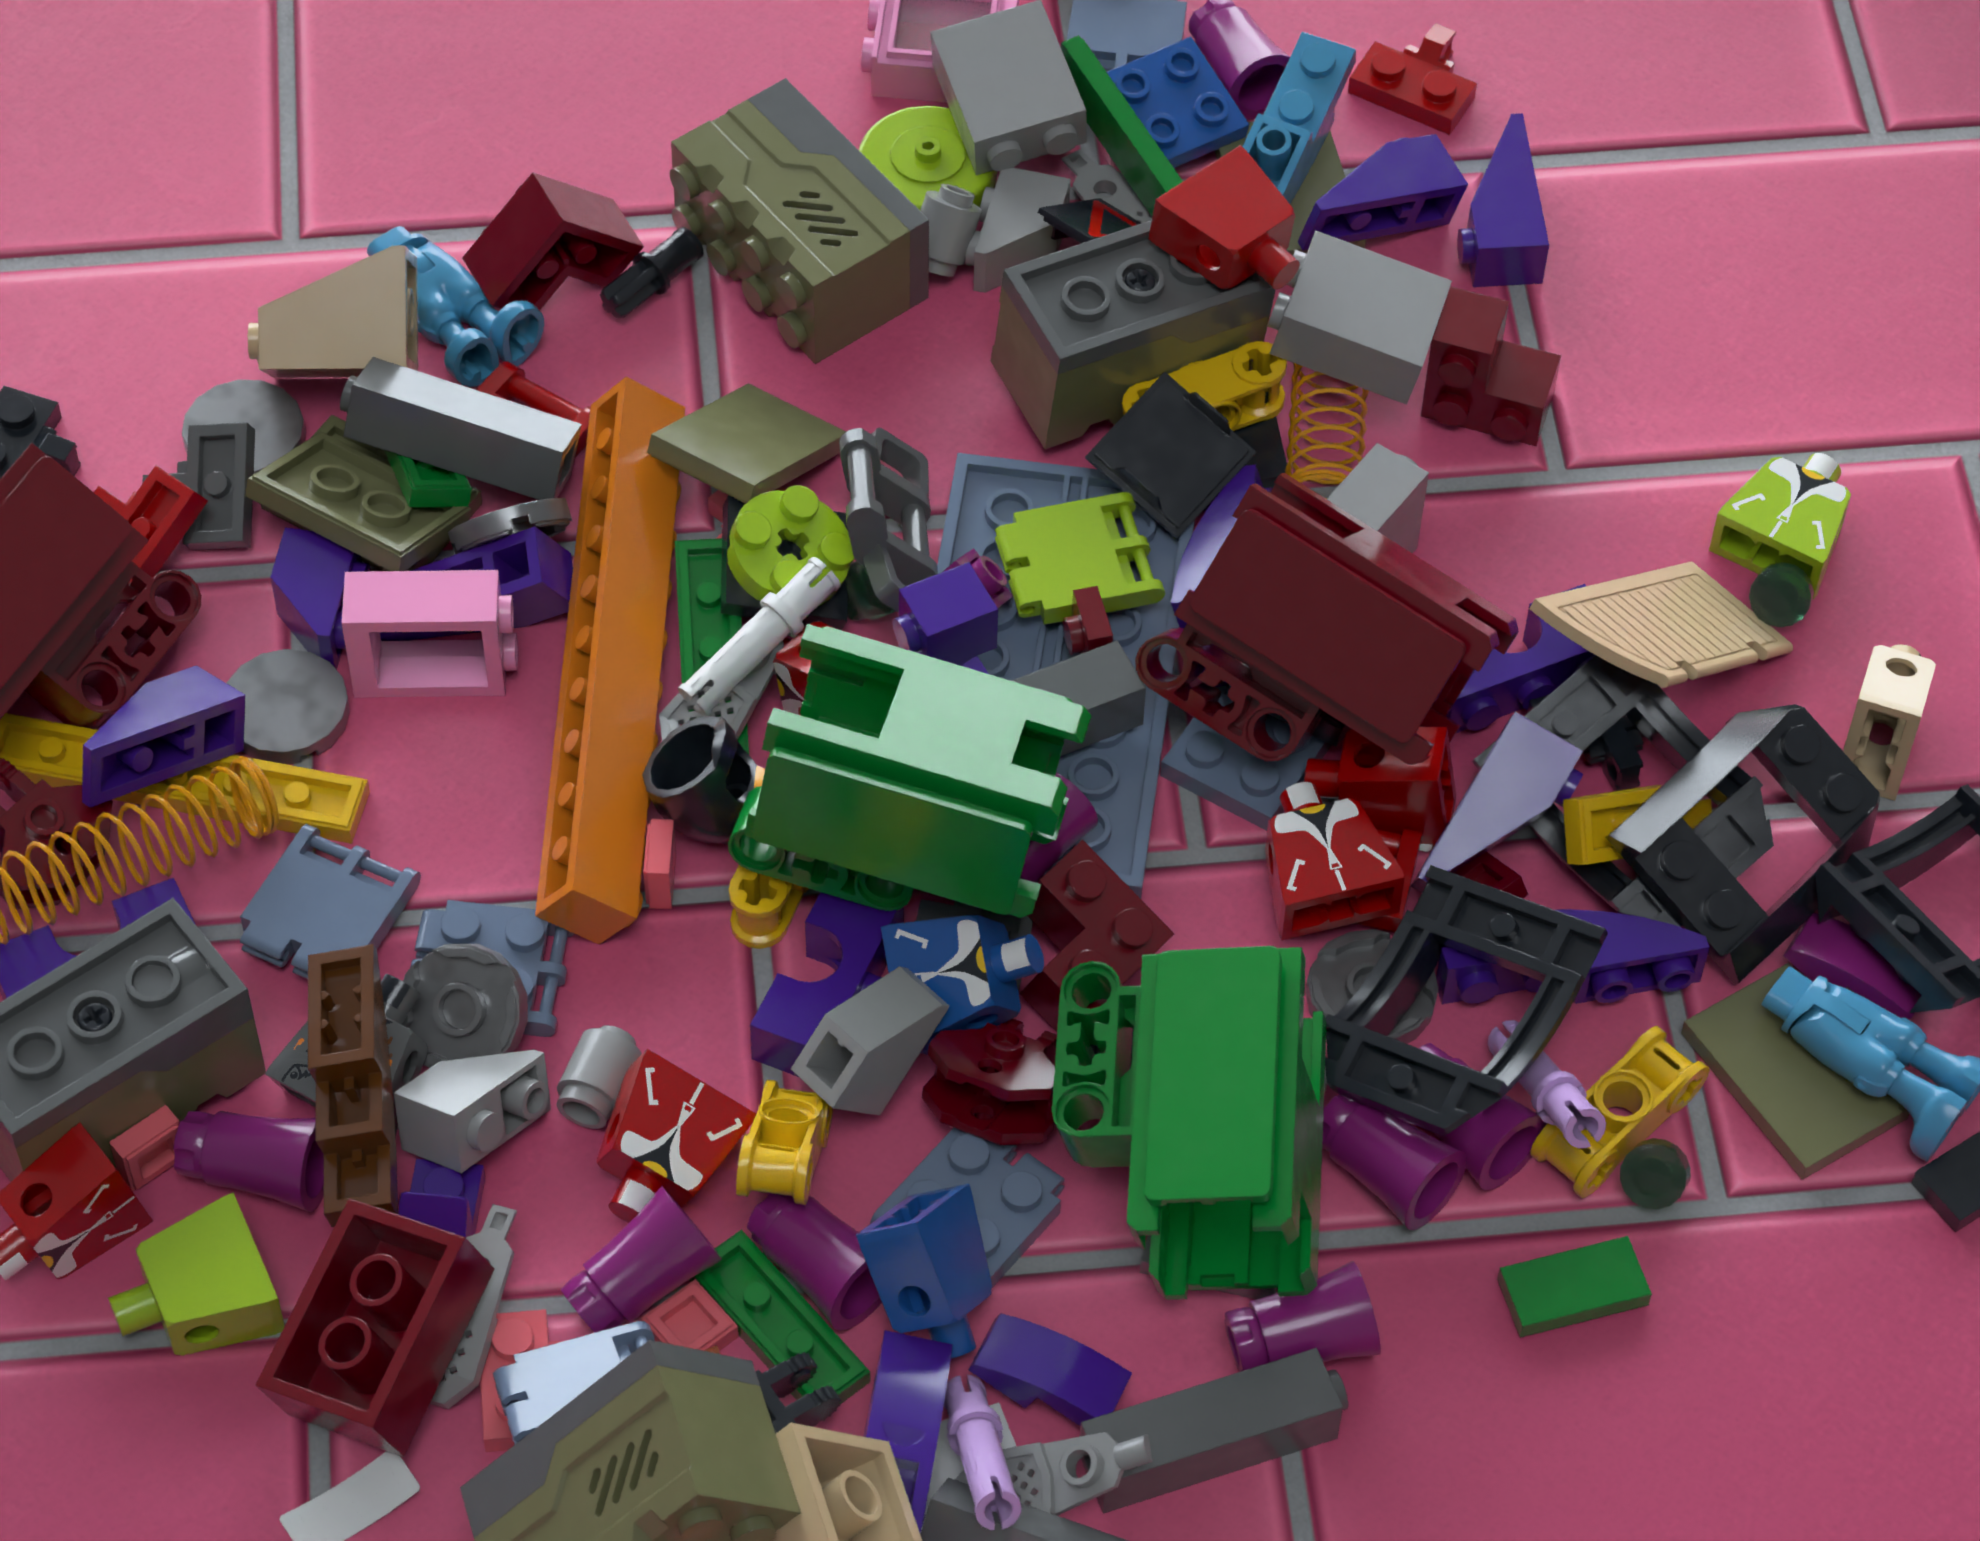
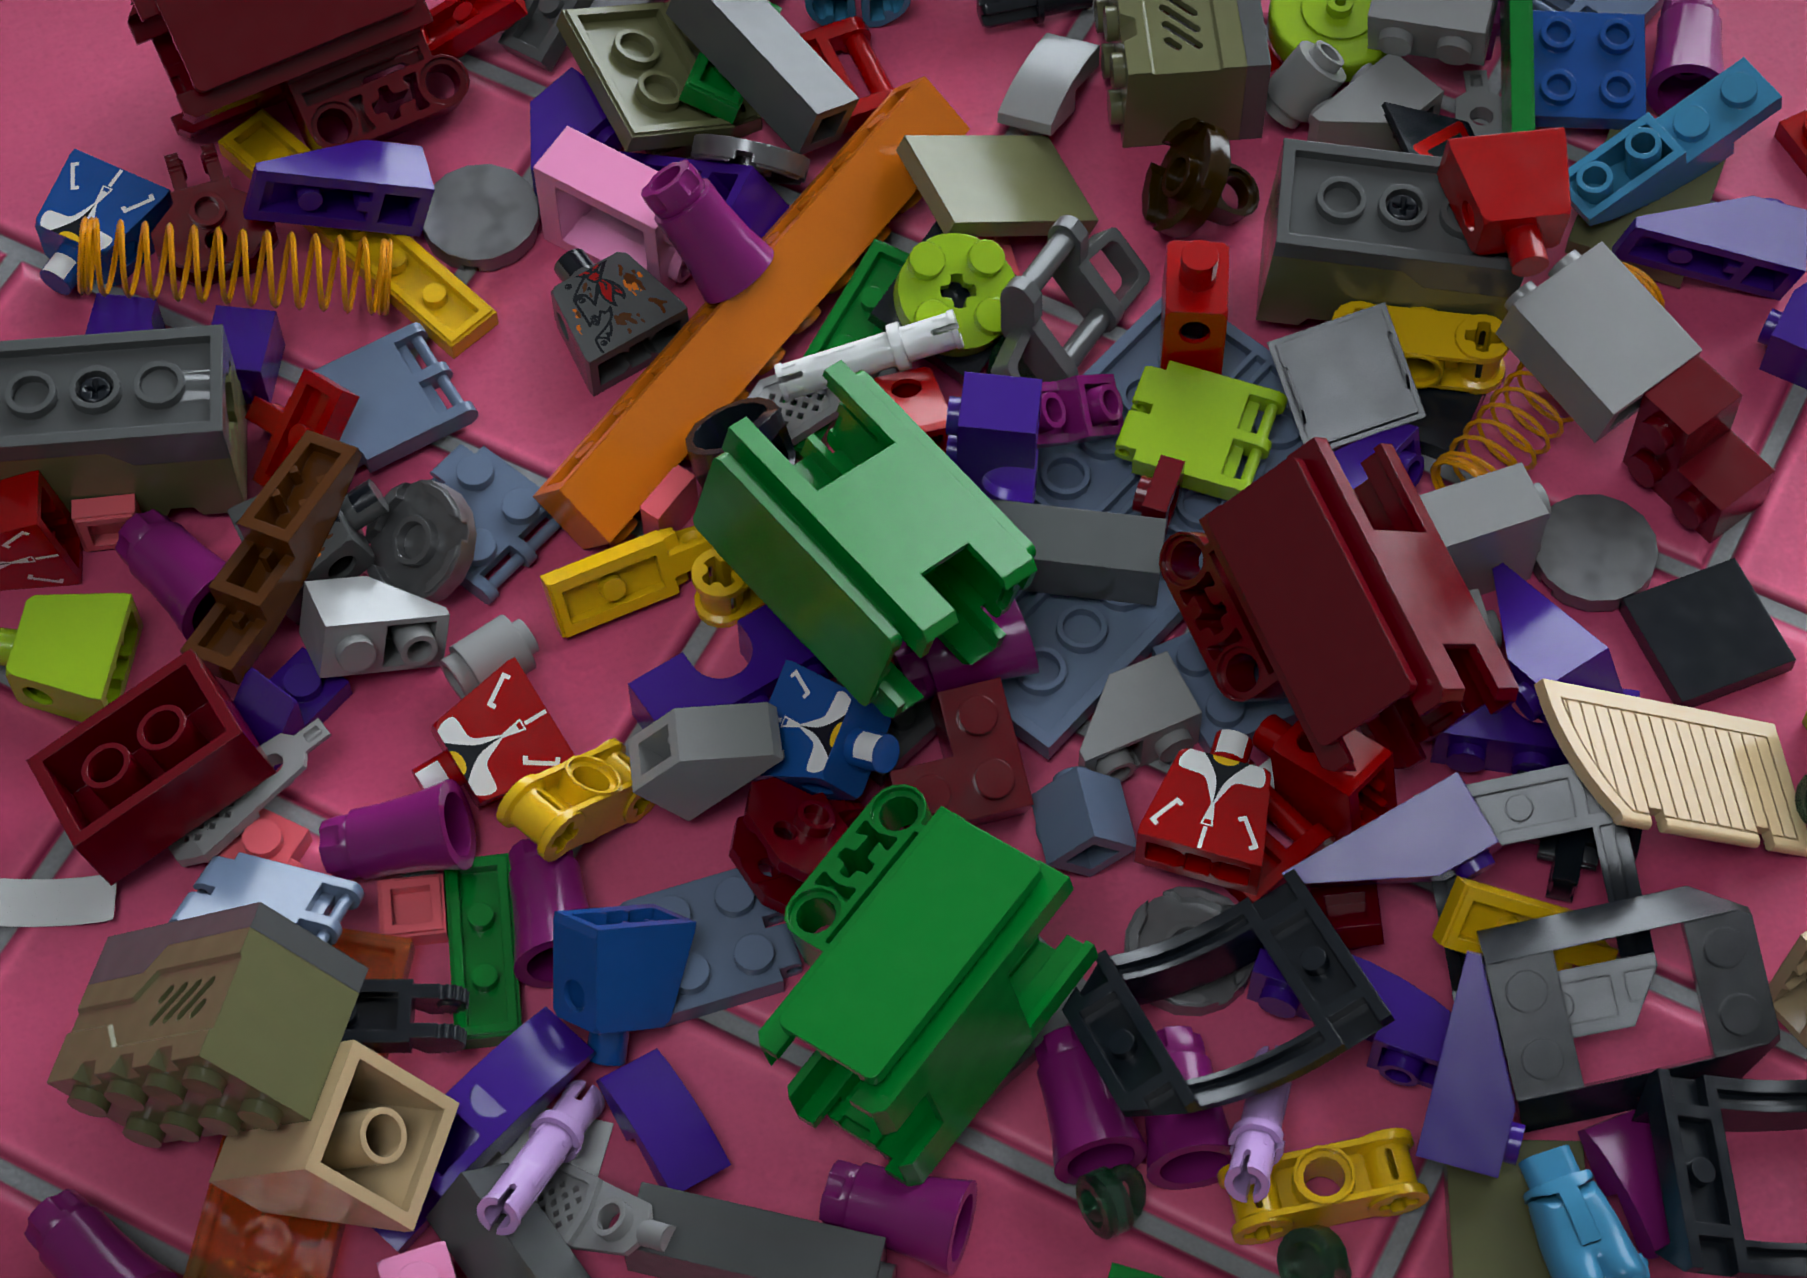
camera: 35 degrees right, 5 degrees up
none -> red hinge [245,368,360,487]
none -> yellow hinge [540,525,713,638]
none -> dark grey torso [551,249,689,396]
none -> magenta plant [641,159,774,304]
none -> light grey slope [997,33,1100,136]
none -> sand blue brick [1032,766,1136,877]
none -> clear green tile [1076,1163,1146,1240]
none -> light grey slope [1078,651,1202,782]
none -> dark brown tile [1142,117,1260,239]
none -> red torso [1160,240,1229,375]
none -> dark purple slope [1416,950,1526,1178]
none -> dark purple slope [1492,563,1624,728]
none -> flat silver tile [1533,494,1659,612]
none -> black tile [1619,558,1796,708]

